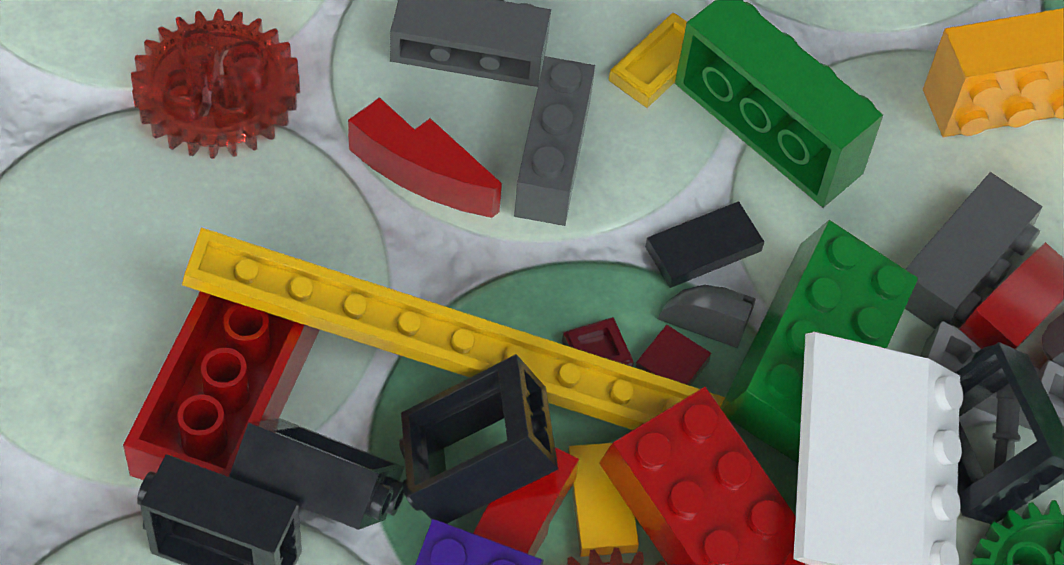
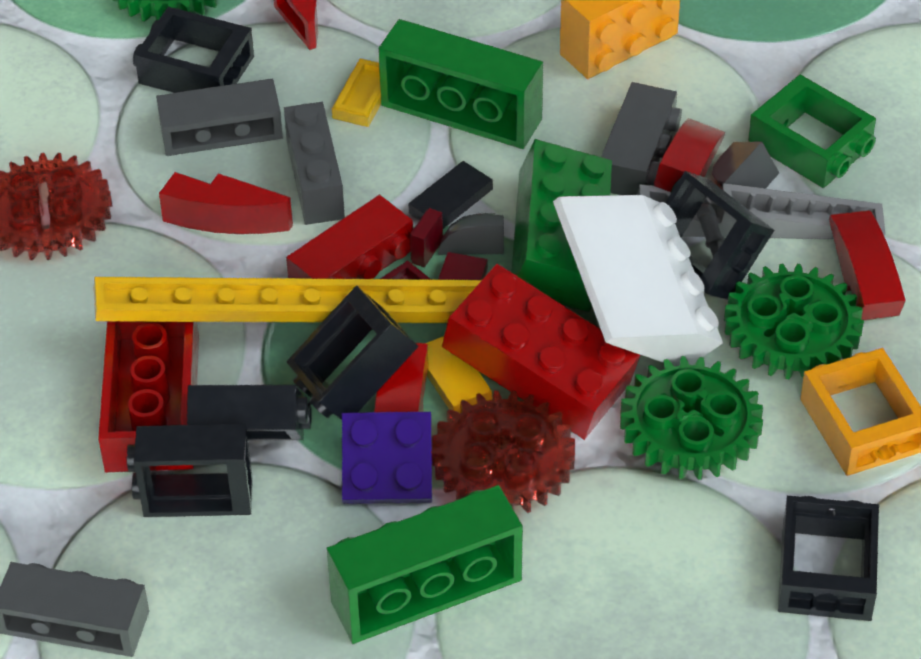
camera: 15 degrees left, 10 degrees down
none -> red brick [286,194,413,279]
none -> dark red tile [410,208,443,268]

